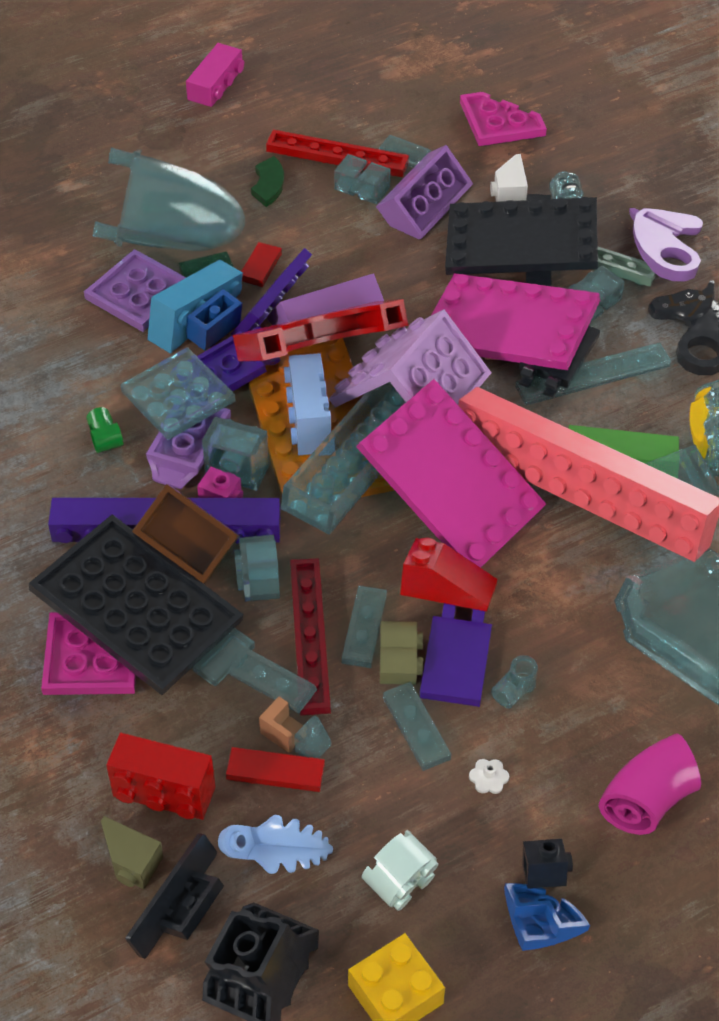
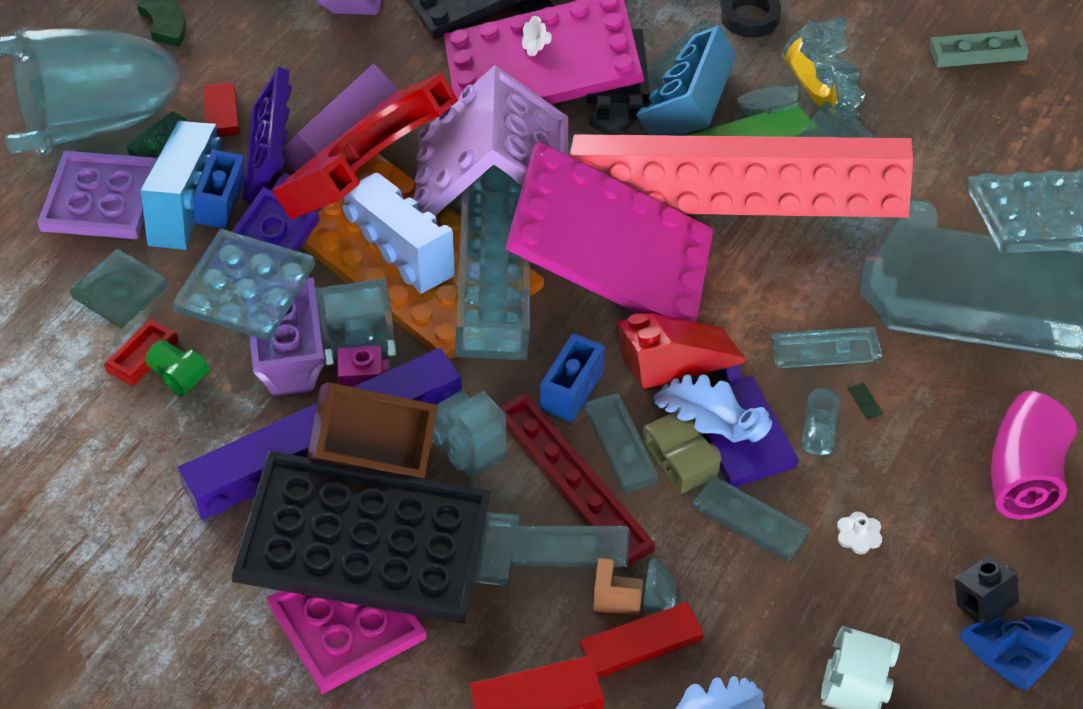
camera: 30 degrees left, 0 degrees up
none -> clear light blue tile [70,249,169,329]
none -> red tile [104,318,179,387]
none -> white plant [522,16,552,56]
none -> blue brick [540,333,605,423]
none -> dark azure wedge [637,25,736,136]
none -> light blue plant [653,374,772,443]
none -> clear light blue tile [737,85,801,116]
none -> clear light blue tile [771,327,882,368]
none -> clear green piece [847,383,883,419]

